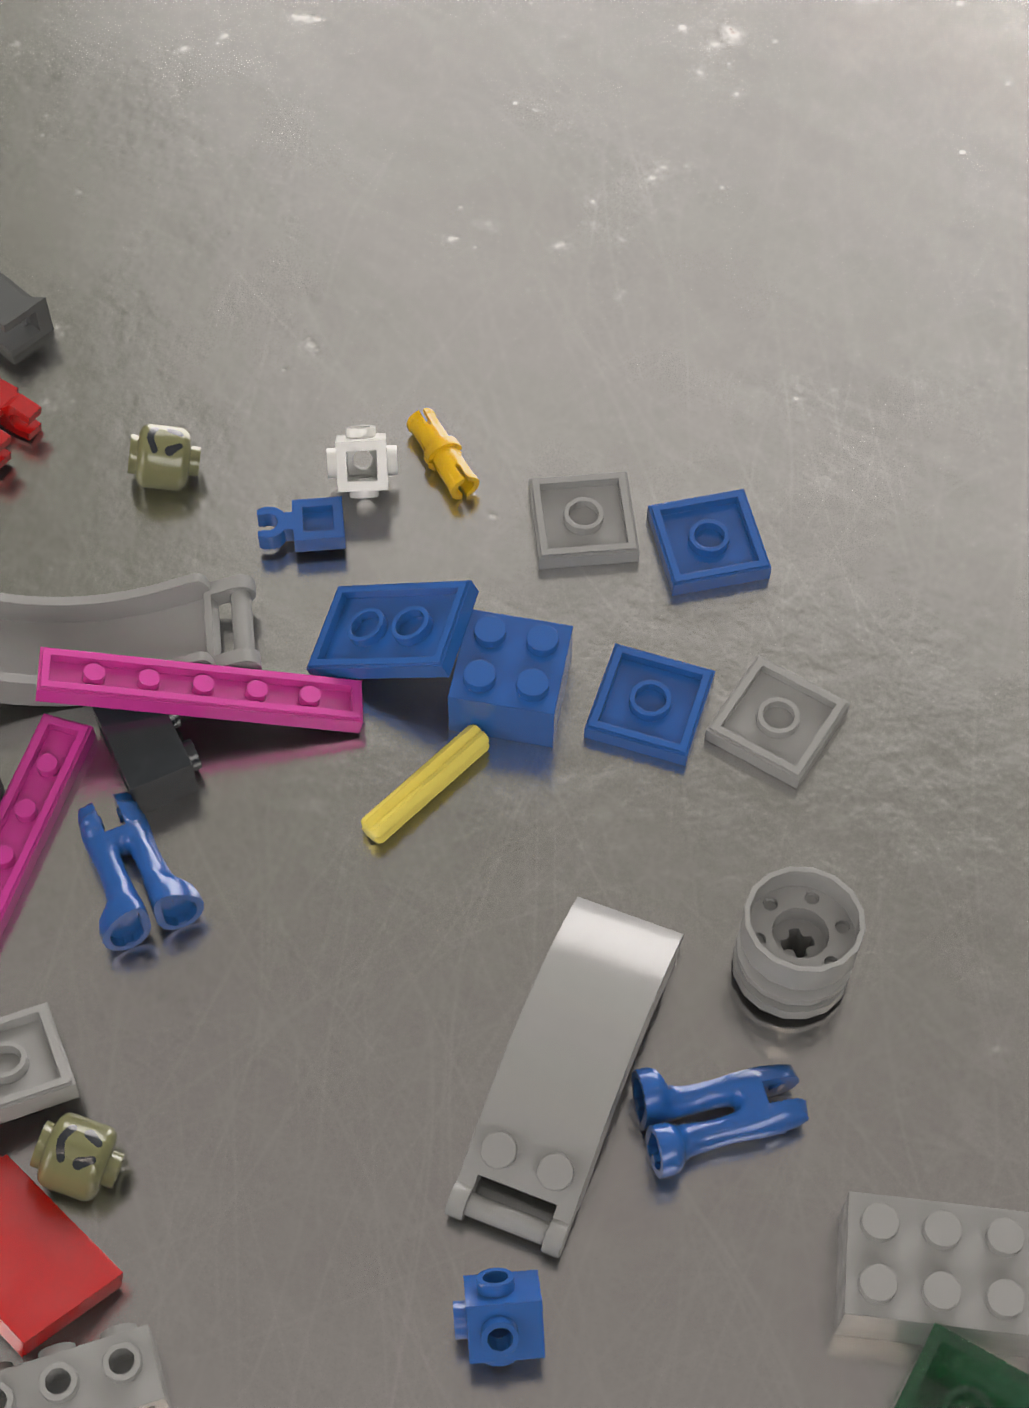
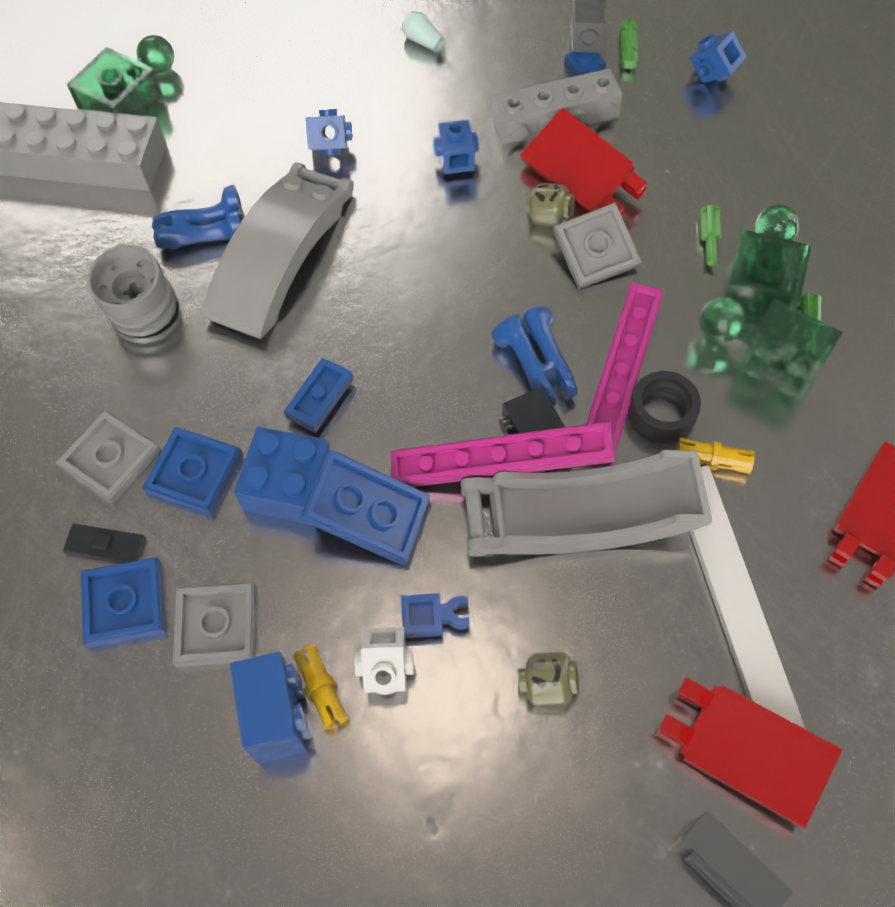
camera: 175 degrees left, 5 degrees up
light yellow axle [361,724,490,844] -> none
none -> black piece [63,523,146,563]
none -> blue brick [230,651,312,764]
none -> blue plate [284,357,353,433]
none -> blue brick [433,119,479,174]

